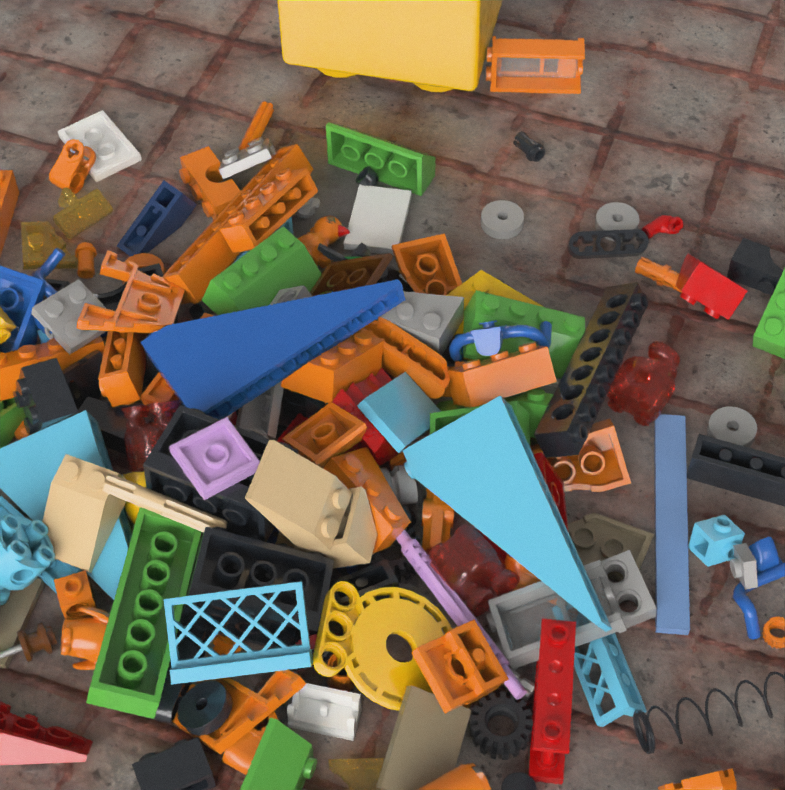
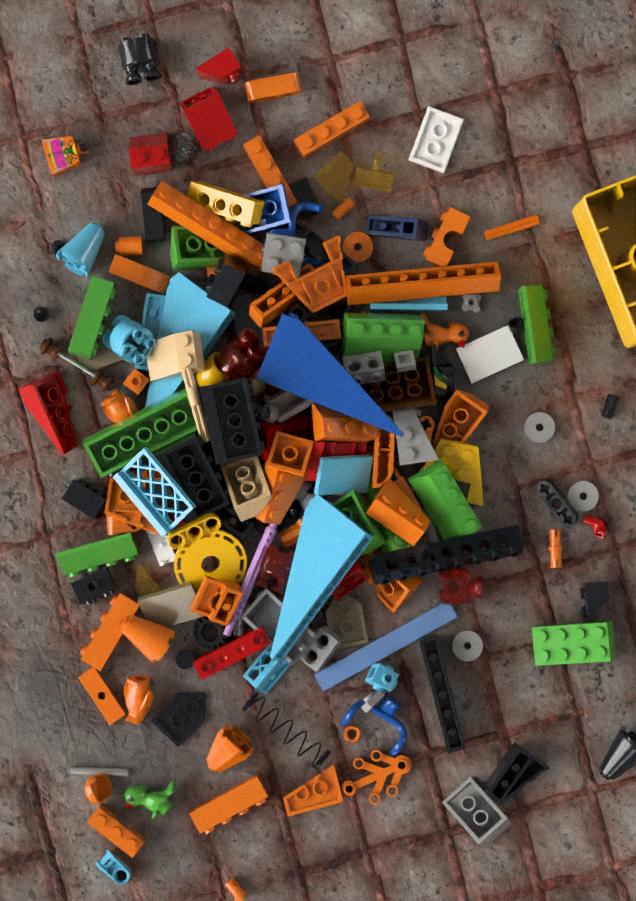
camera: 50 degrees right, 35 degrees up
orange piece [49,139,96,194] -> none
lavender tile [169,417,260,500] -> none
black piece [178,680,233,736] -> none
light grey plate [219,137,277,179] -> none
orange brick [220,168,318,253] -> none
tan slope [245,440,352,551] -> none
blue piece [449,320,552,361] -> none
slope [675,253,747,320] -> none
none -> light grey plate [394,350,416,373]

